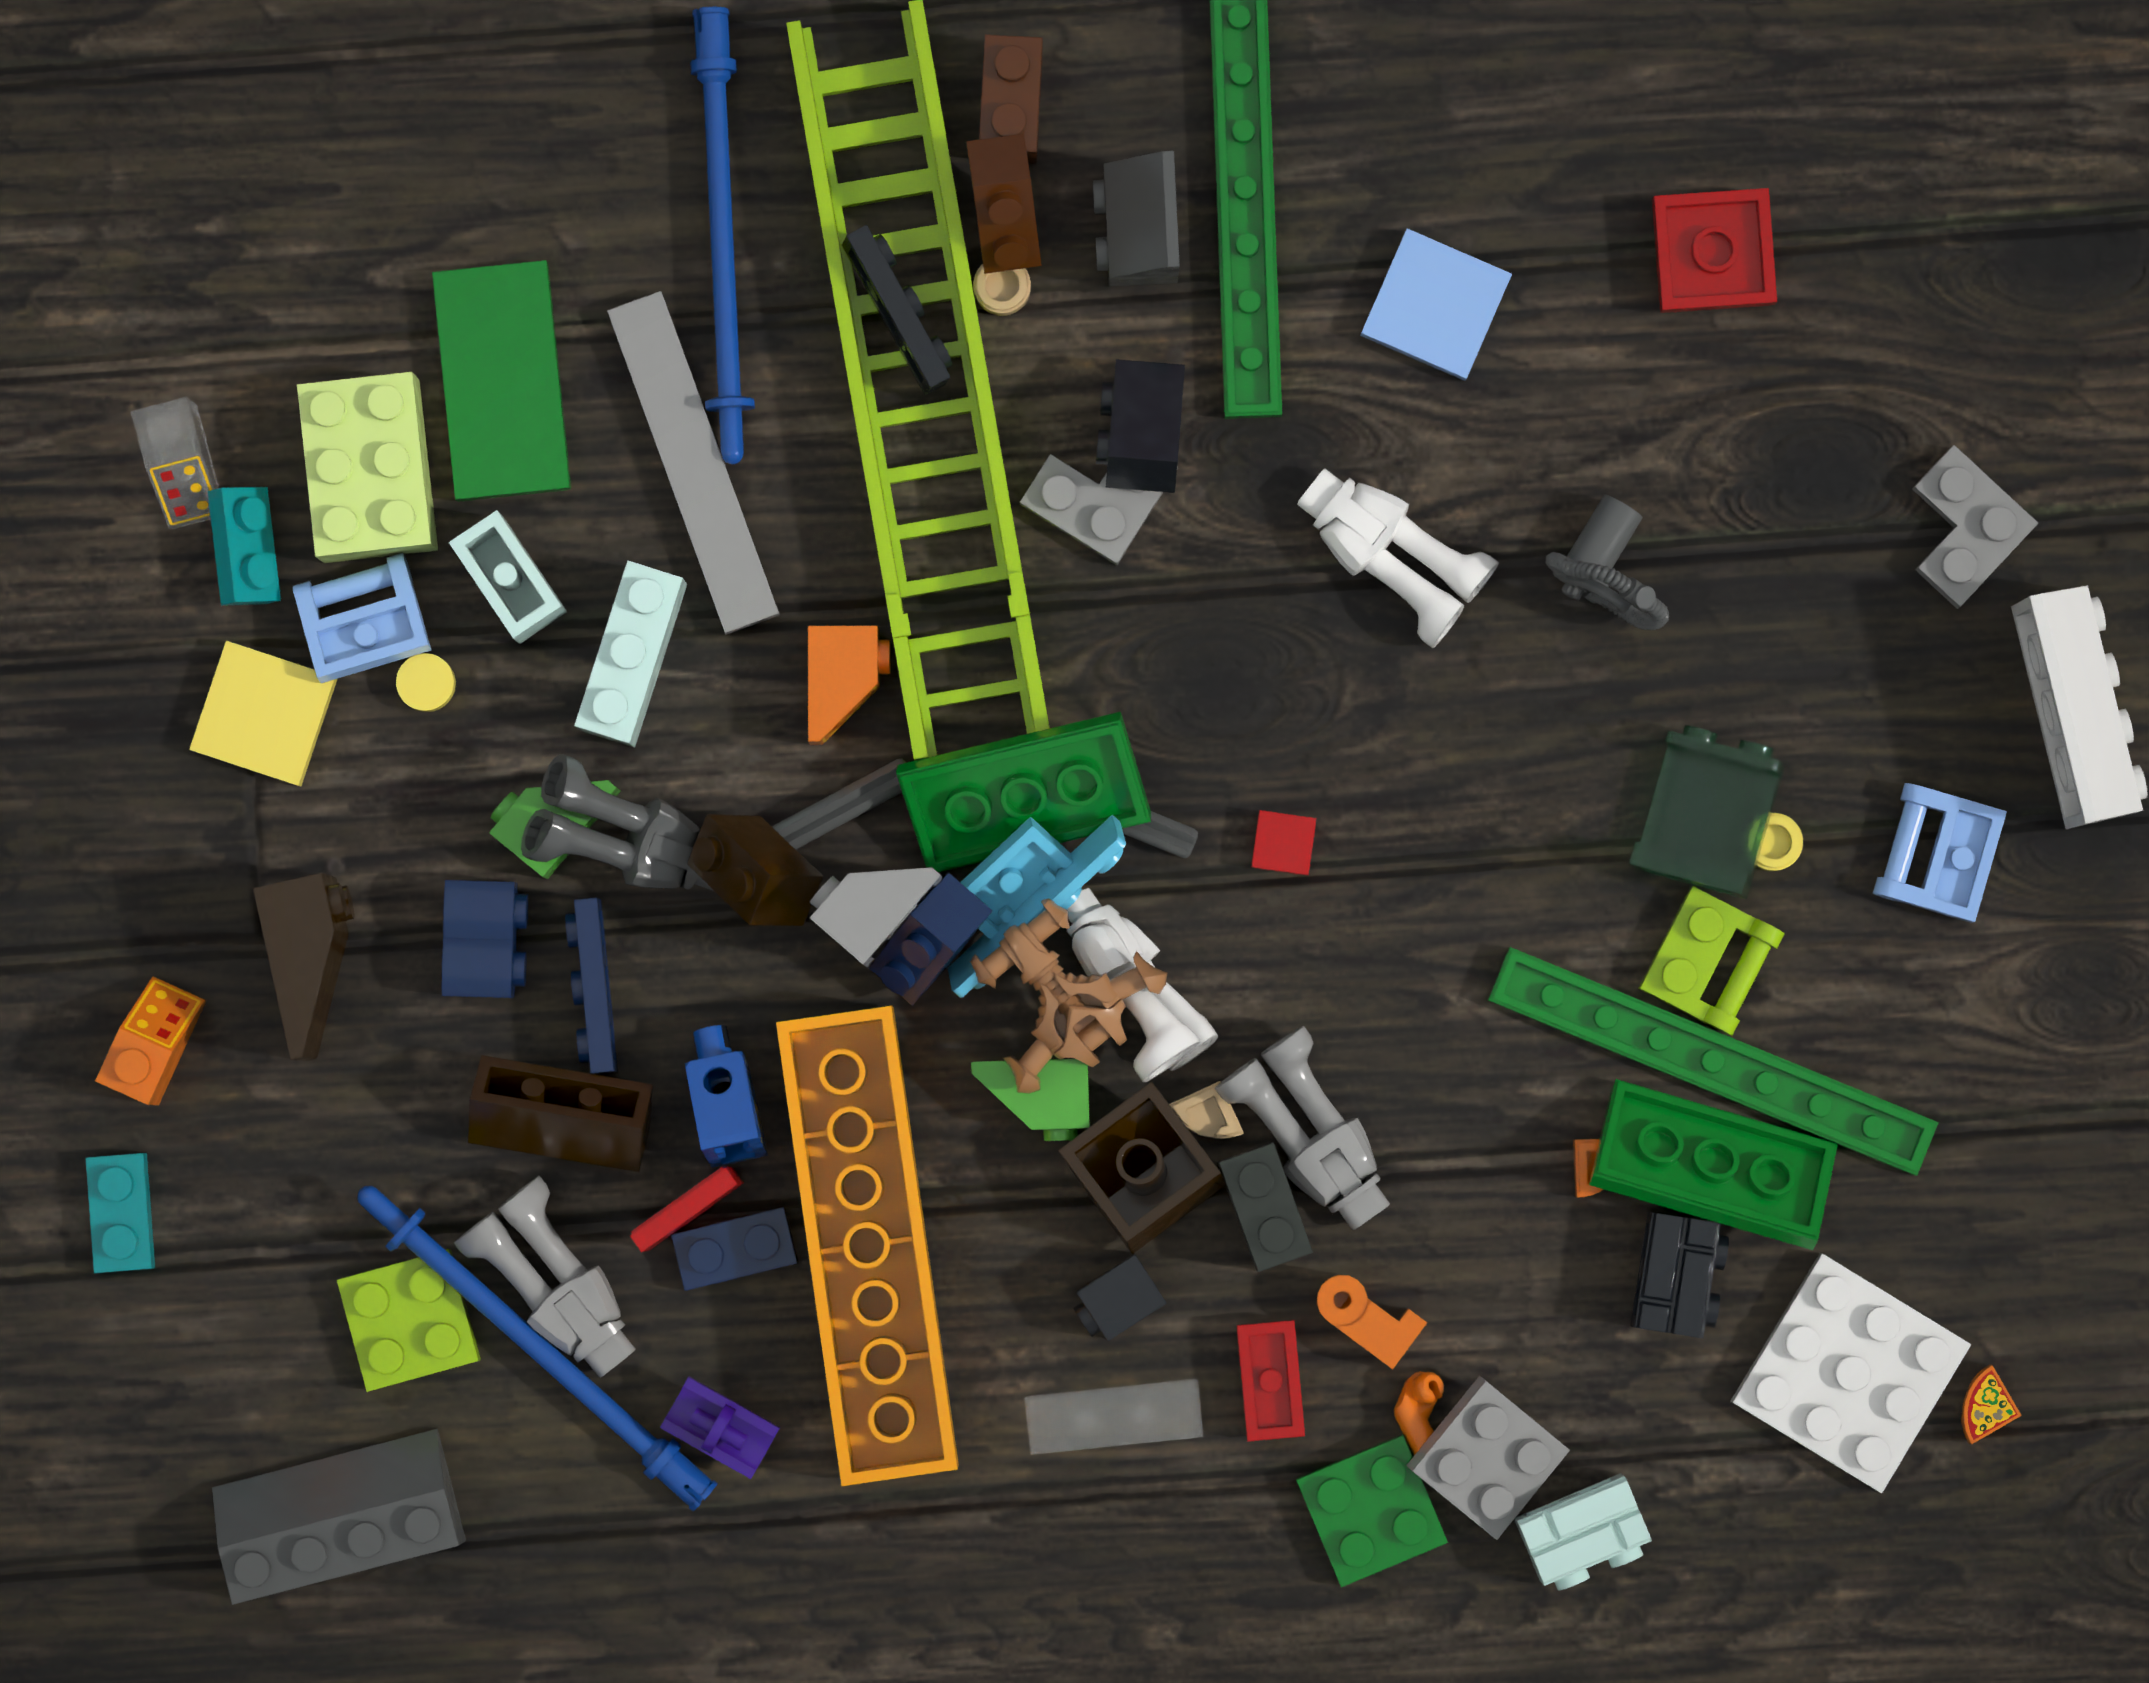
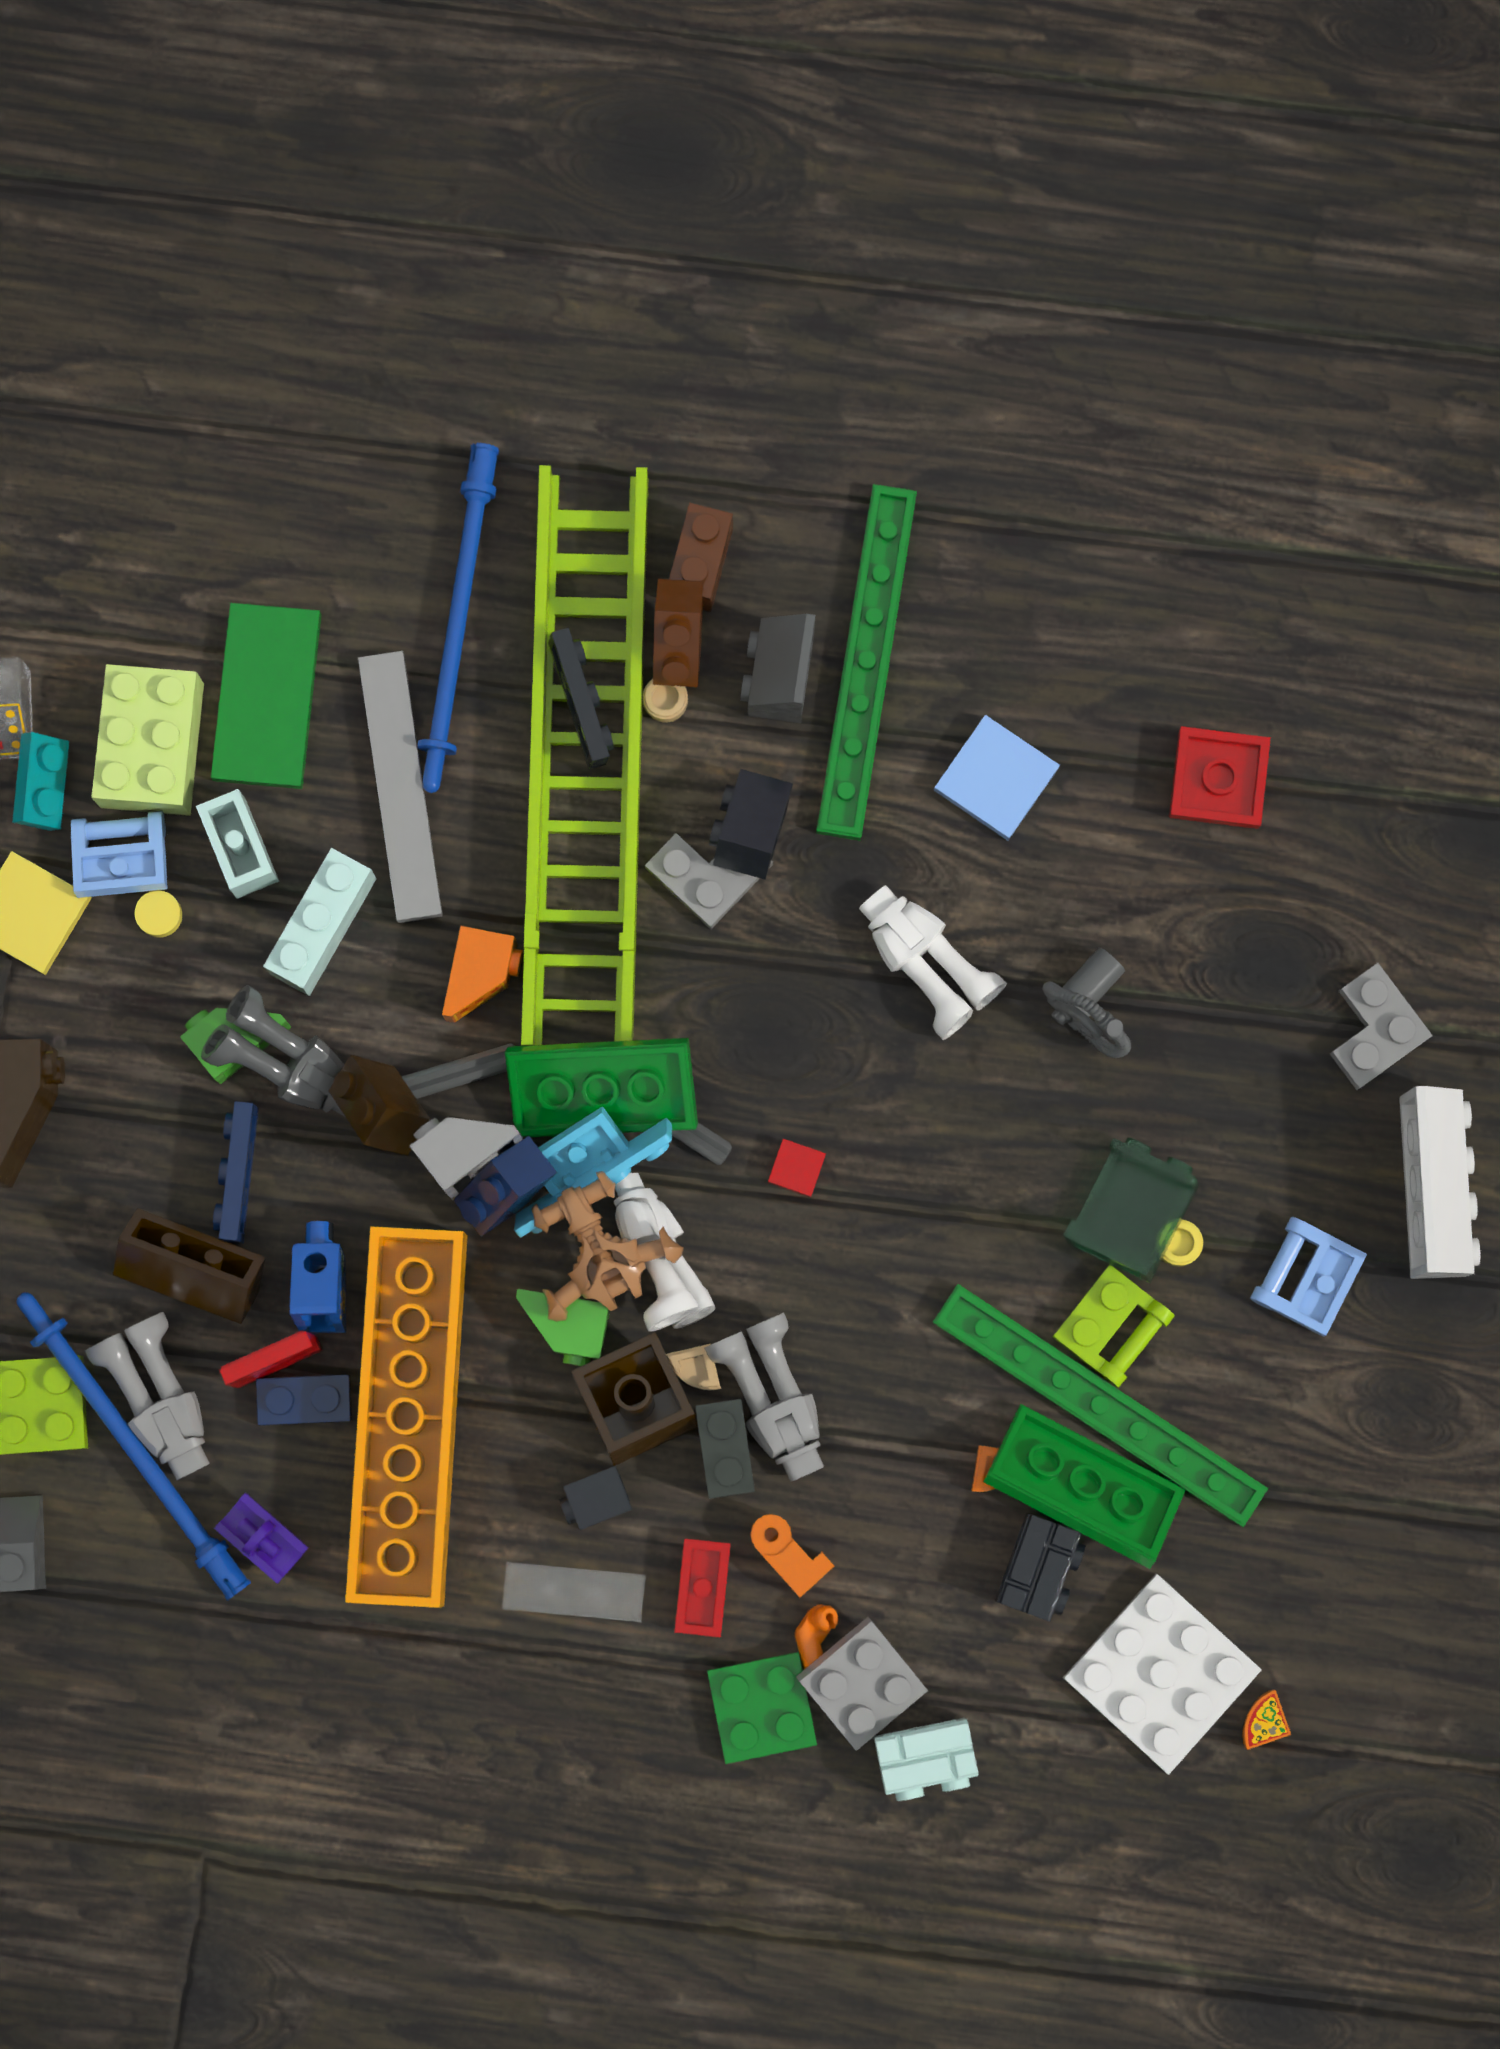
camera: 10 degrees right, 5 degrees down
dark blue brick [441,880,528,998] -> none

